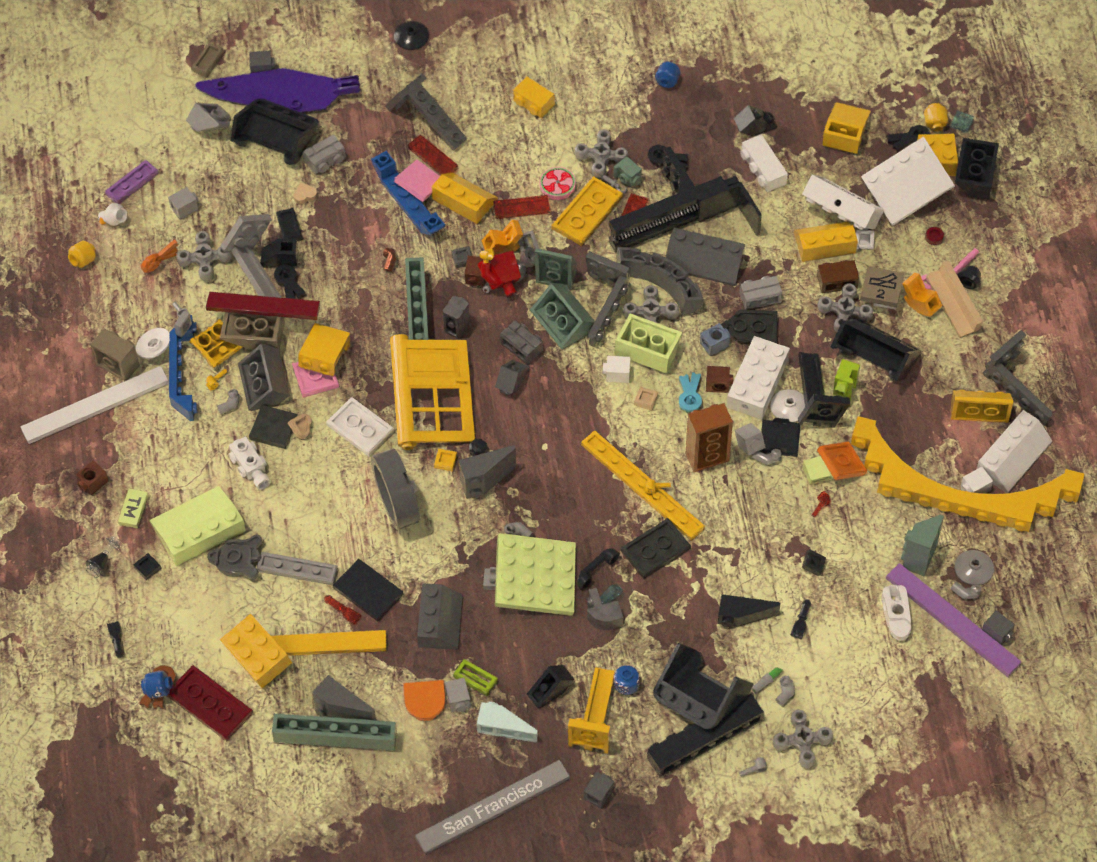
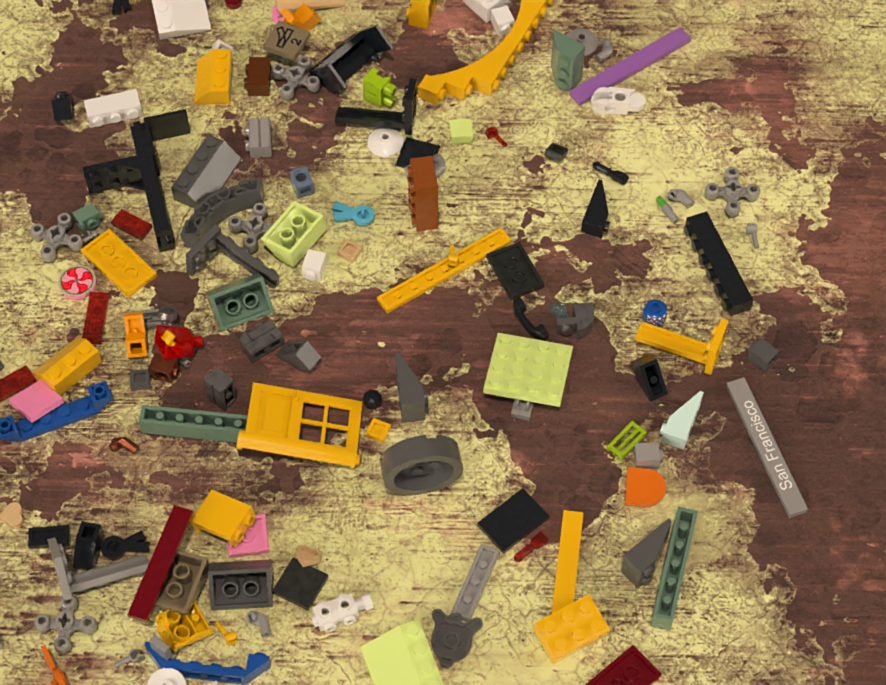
camera: 80 degrees left, 0 degrees up
white tile [326,397,395,457] -> none
dark grey slope [417,583,463,650] -> none
light grey arm [504,522,534,537] -> none
sand green slope [535,248,577,290] -> none
black piece [648,145,689,170] -> none
black windscreen [653,643,754,729] -> none
copper brick [706,366,733,393] -> none
pearl dark grey tile [721,309,778,343] -> none
white brick [726,336,790,420] -> none
white brick [802,175,884,230] -> none
orange tile [817,441,867,480] -> none
yellow slope [822,102,871,154] -> none
dark grey brick [982,610,1015,645] -> none

